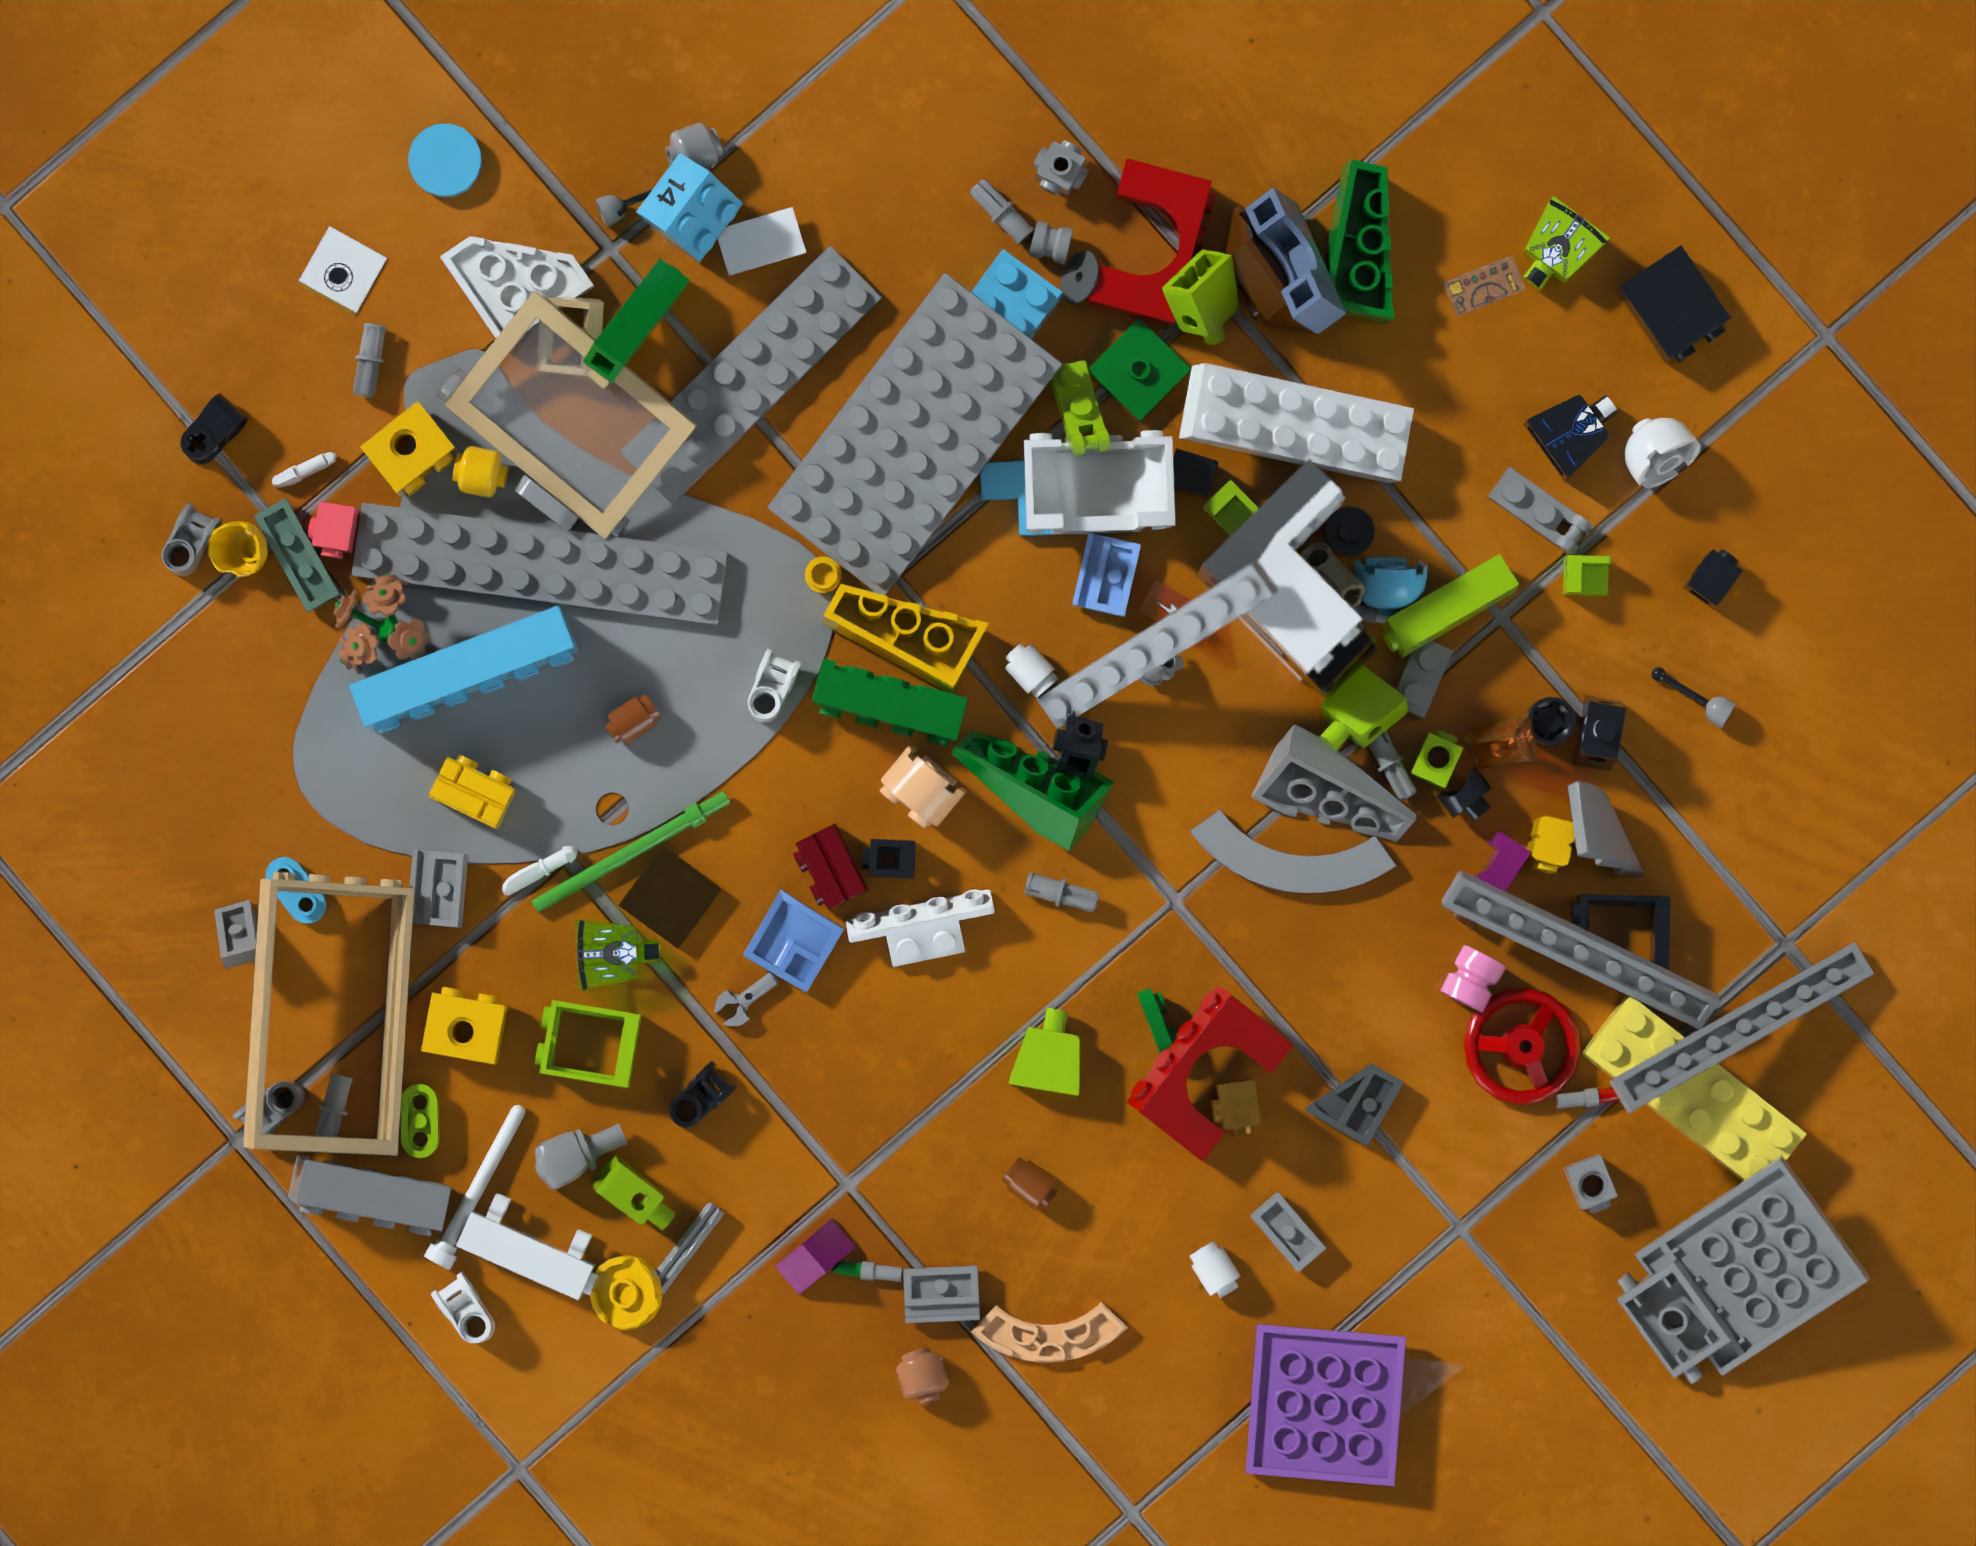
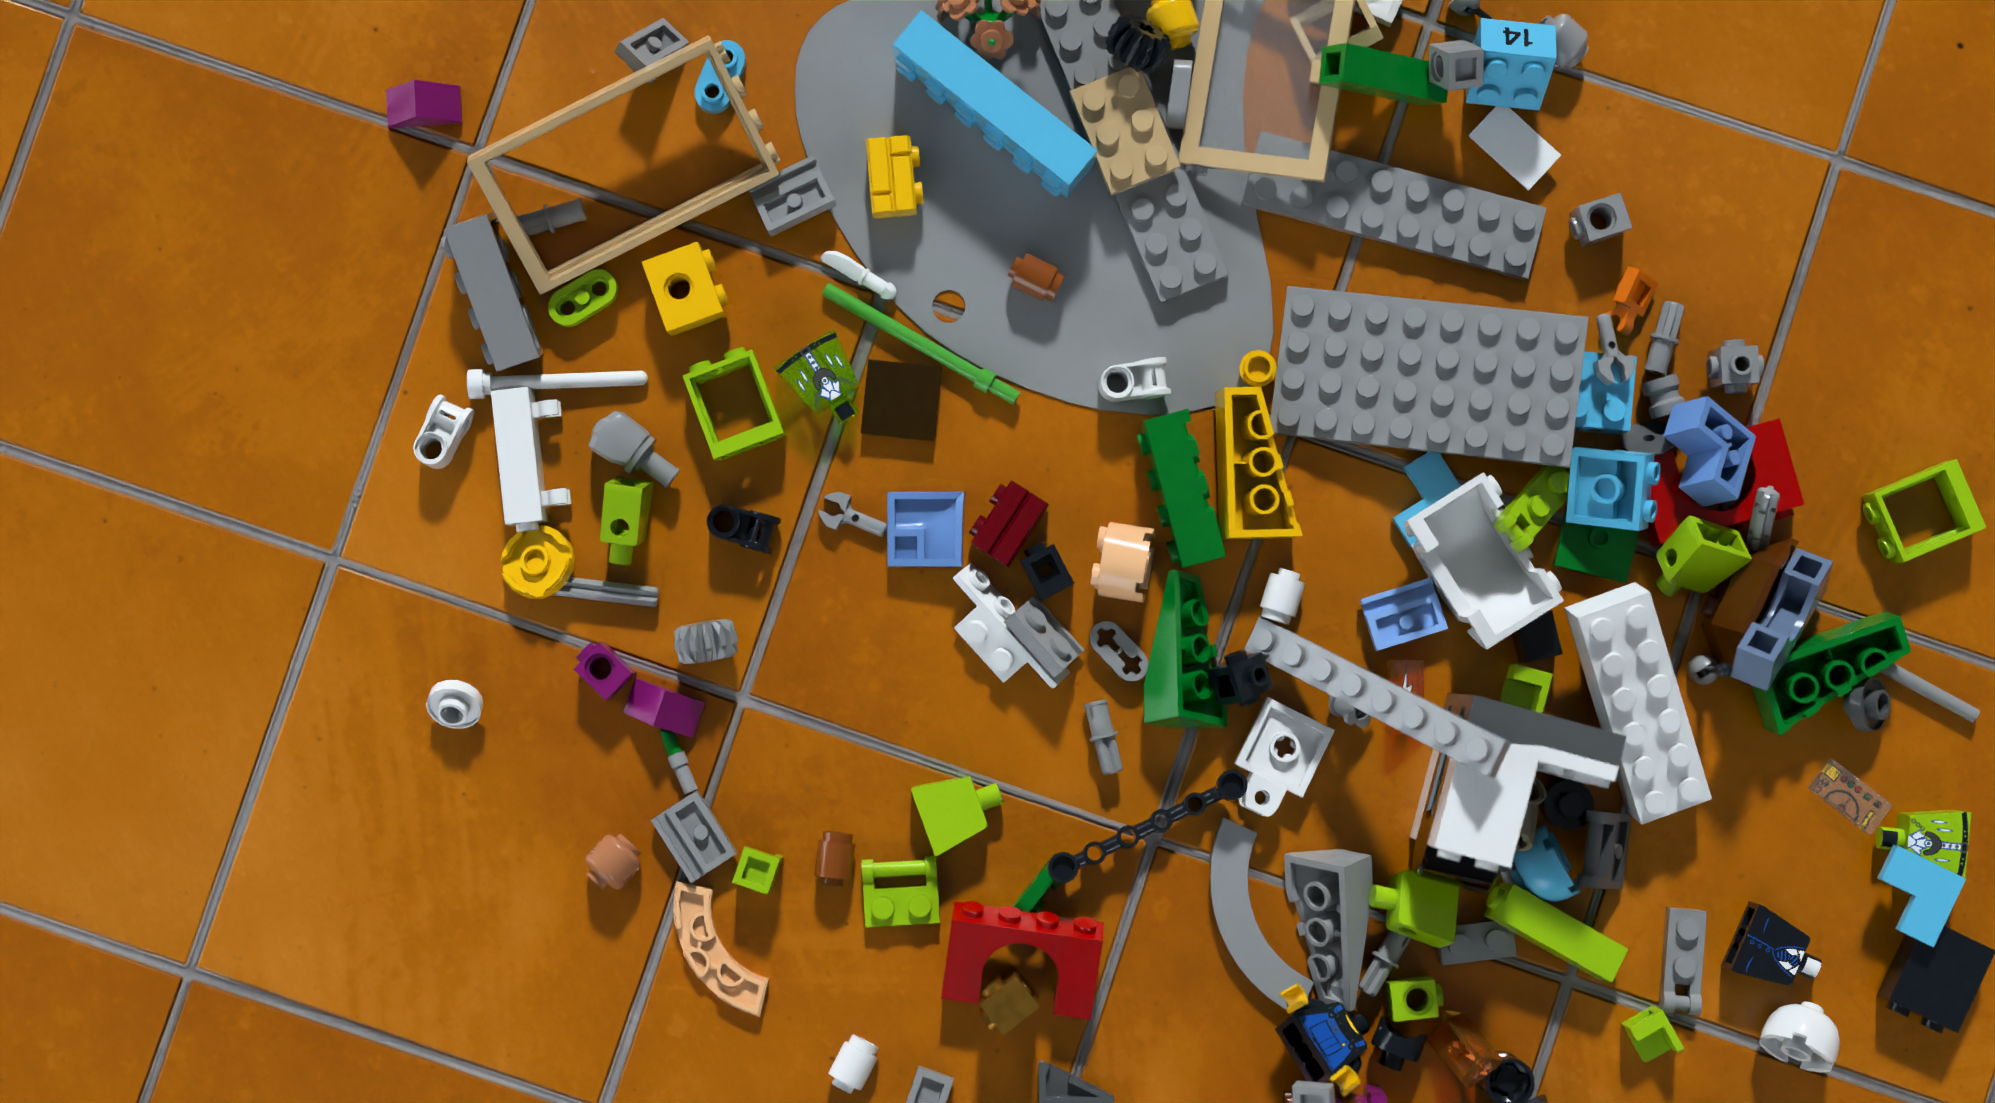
camera: 60 degrees right, 0 degrees up
light grey piece [232,1080,305,1134] -> none
none -> magenta slope [386,80,463,128]
none -> white plate [426,680,484,729]
none -> magenta brick [574,642,637,700]
none -> light grey gear [673,619,738,664]
none -> lime panel [732,846,784,895]
none -> lime plate [861,855,940,927]
none -> light grey plate [1004,595,1084,678]
none -> black bar [1047,770,1248,884]
none -> tan plate [1069,67,1180,196]
none -> light grey beam [1089,621,1148,682]
none -> black gear [1106,14,1171,74]
none -> white plate [1234,697,1335,817]
none -> torso [1275,984,1369,1097]
none -> light grey brick [1429,40,1484,91]
none -> medium azure plate [1566,447,1661,531]
none -> light grey brick [1569,192,1633,247]
none -> dark grey plate [1577,810,1632,889]
none -> light grey bar [1592,313,1635,386]
none -> orange plate [1607,267,1658,337]
none -> medium blue brick [1664,396,1756,507]
none -> light grey hinge [1687,655,1732,685]
none -> light grey axle [1746,485,1780,551]
none -> dark grey plate [1843,677,1891,732]
none -> lime window [1862,459,1987,564]
none -> medium azure tile [1877,844,1966,947]
none -> light grey bar [1880,663,1980,723]

